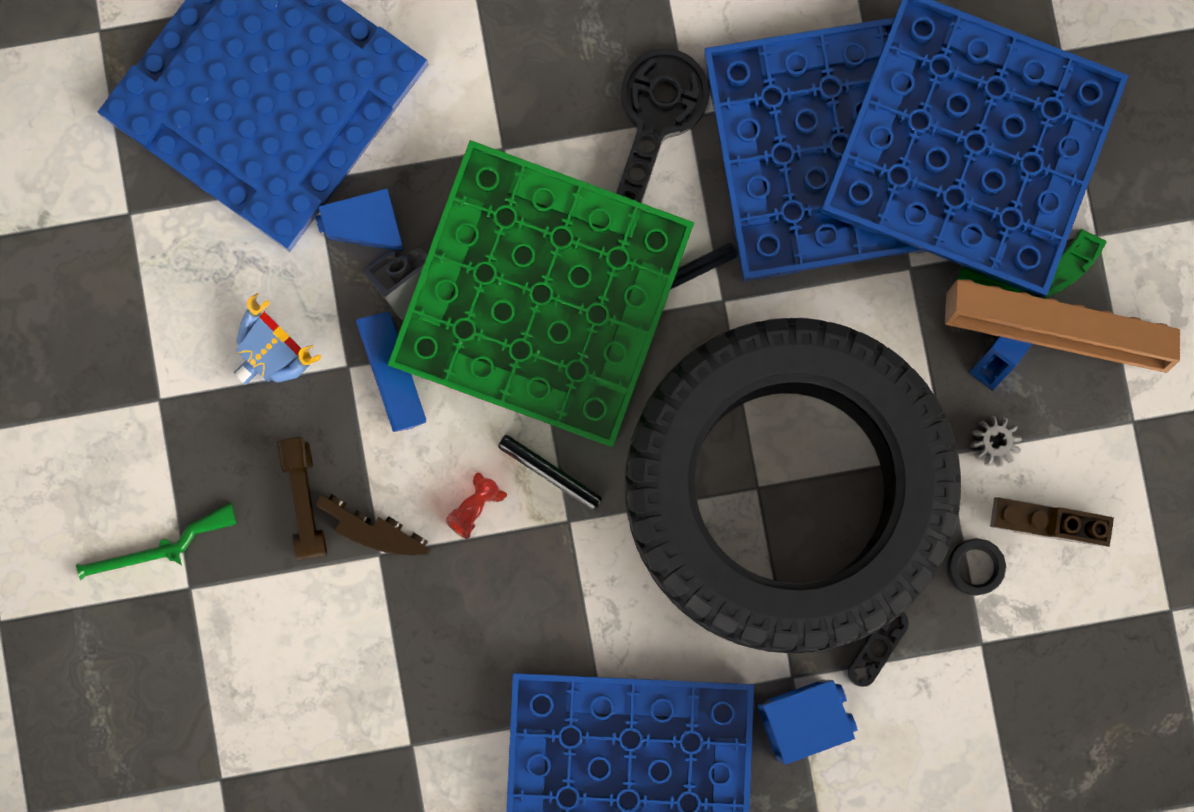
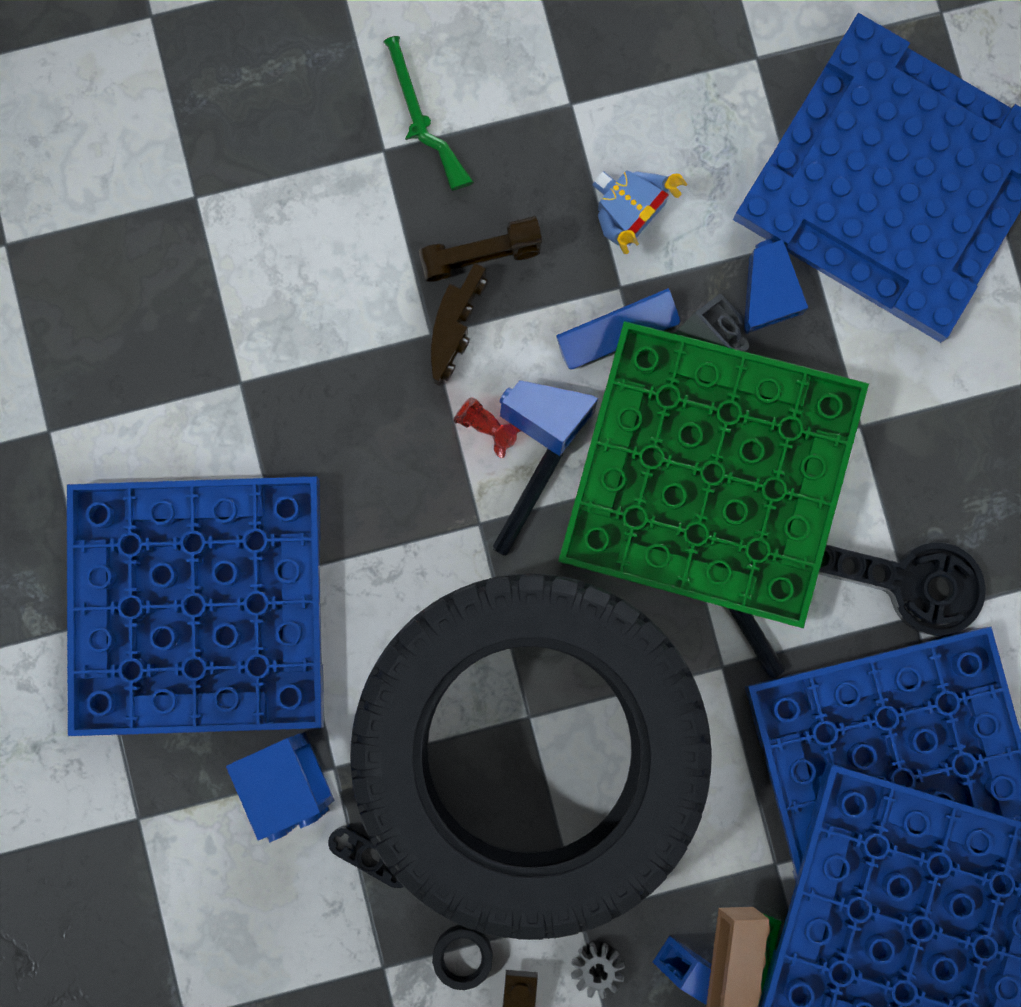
camera: 85 degrees right, 0 degrees up
none -> slope [499,380,598,456]

